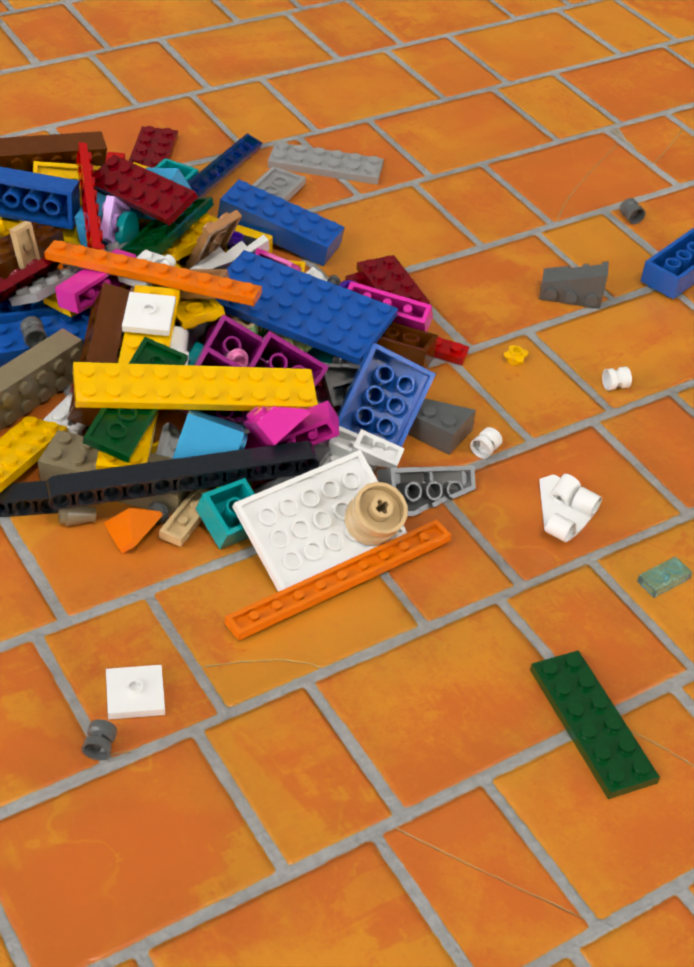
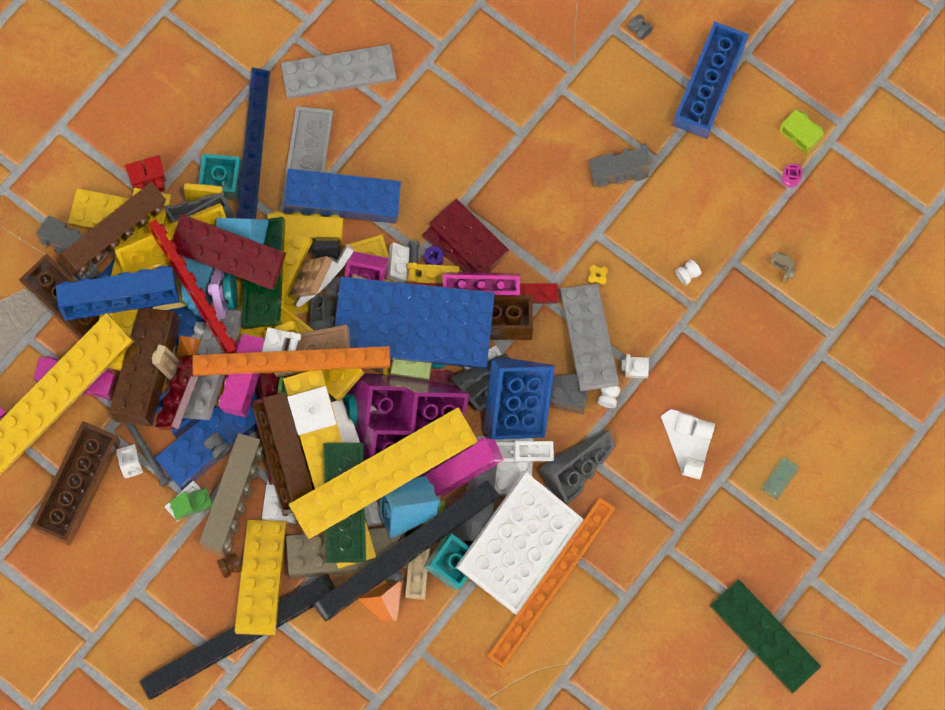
camera: 15 degrees left, 30 degrees up
dark red plate [129,126,178,168] -> none
bright pink plate [226,348,248,367] -> none
dark purple plate [227,231,245,248] -> none
dark pink slope [243,406,310,445] -> none
tan wheel [345,482,408,546] -> none
none -> light grey plate [560,284,619,391]
none -> white bracket [621,354,649,378]

